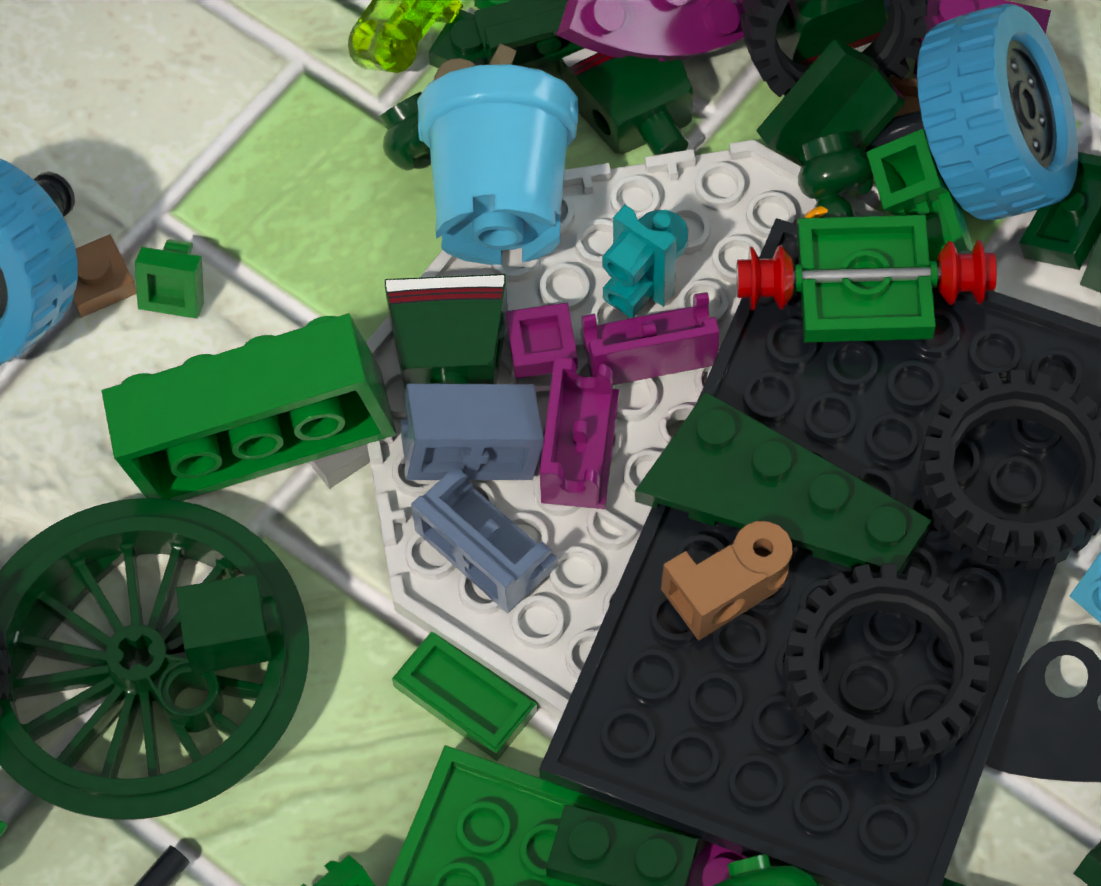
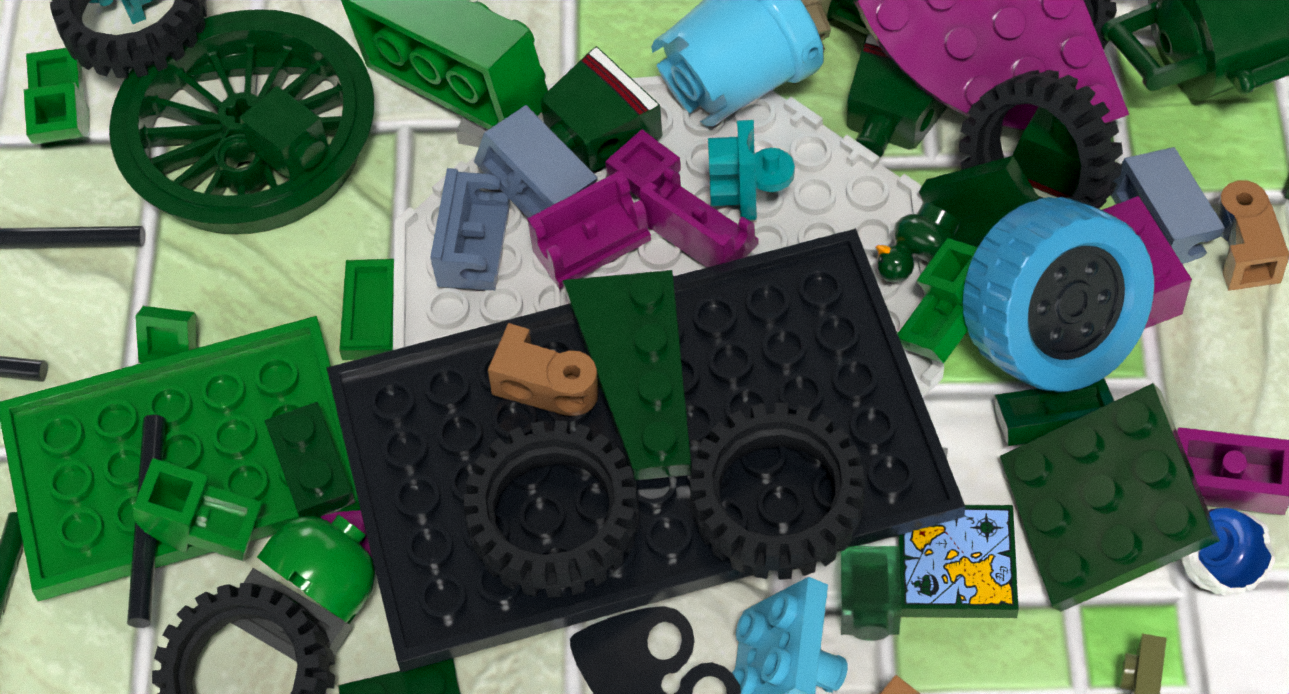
camera: 55 degrees right, 5 degrees down
green plate [736,215,997,342] -> none

